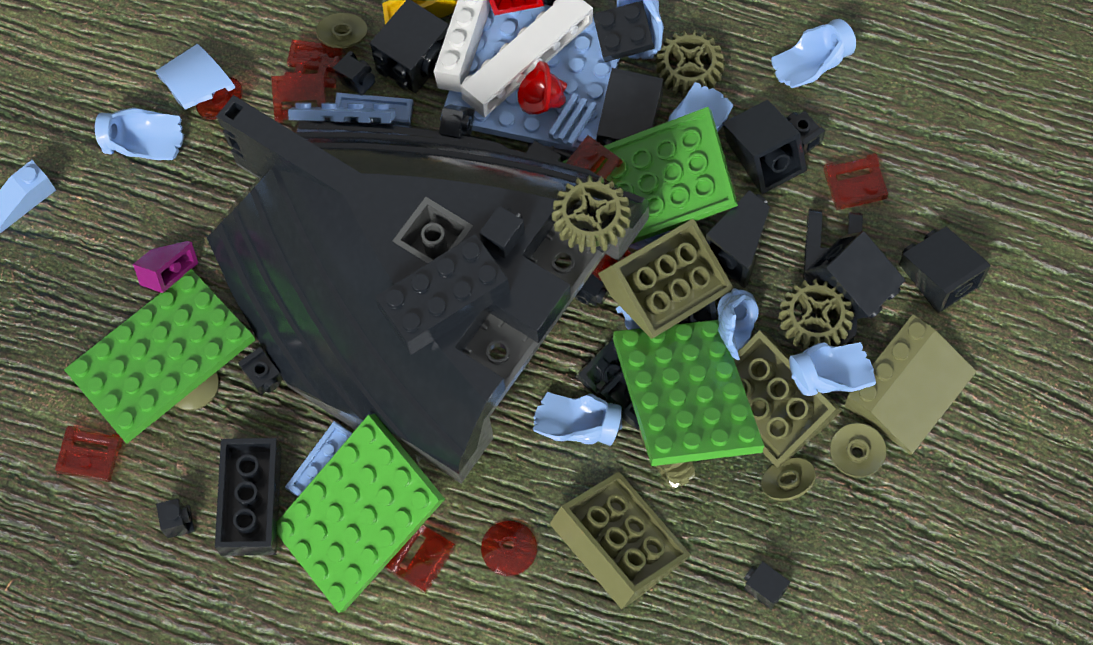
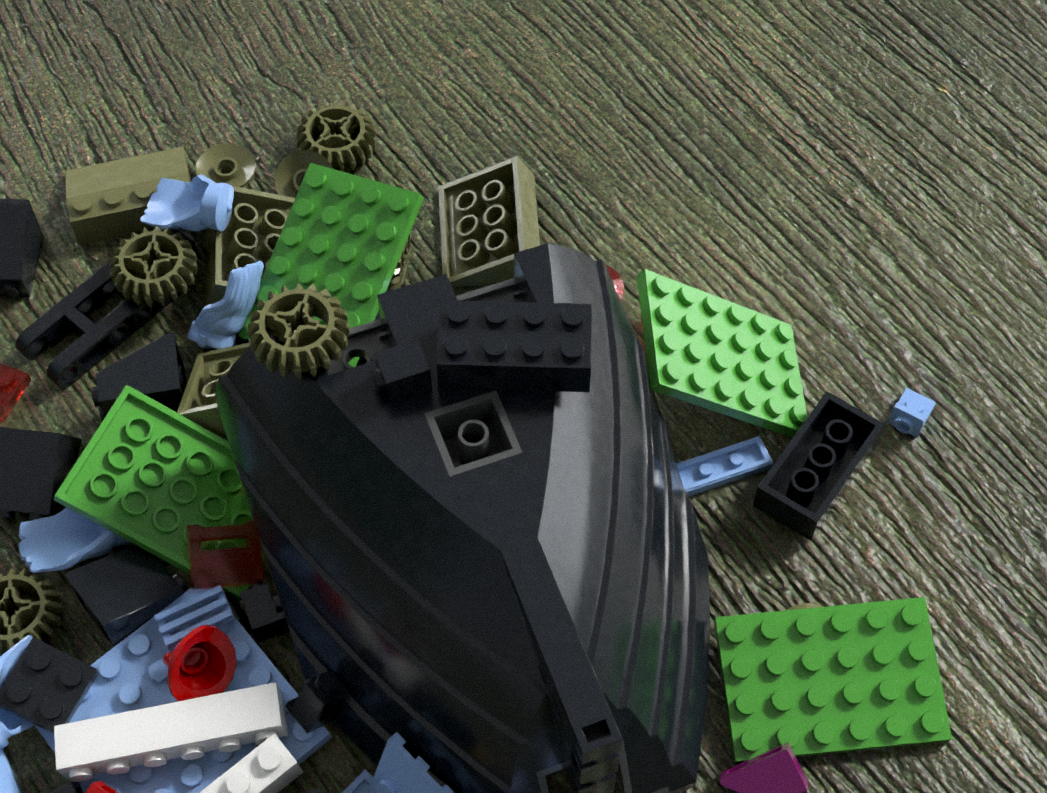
camera: 150 degrees left, 10 degrees down
clear red plate [55,426,123,482] -> none
black brick [156,498,195,538] -> none
black brick [238,347,283,395] -> none
black brick [744,561,790,610] -> none
black slope [805,231,906,319] -> none
none -> olive gear [296,101,376,172]
none -> light blue bracket [888,388,936,437]

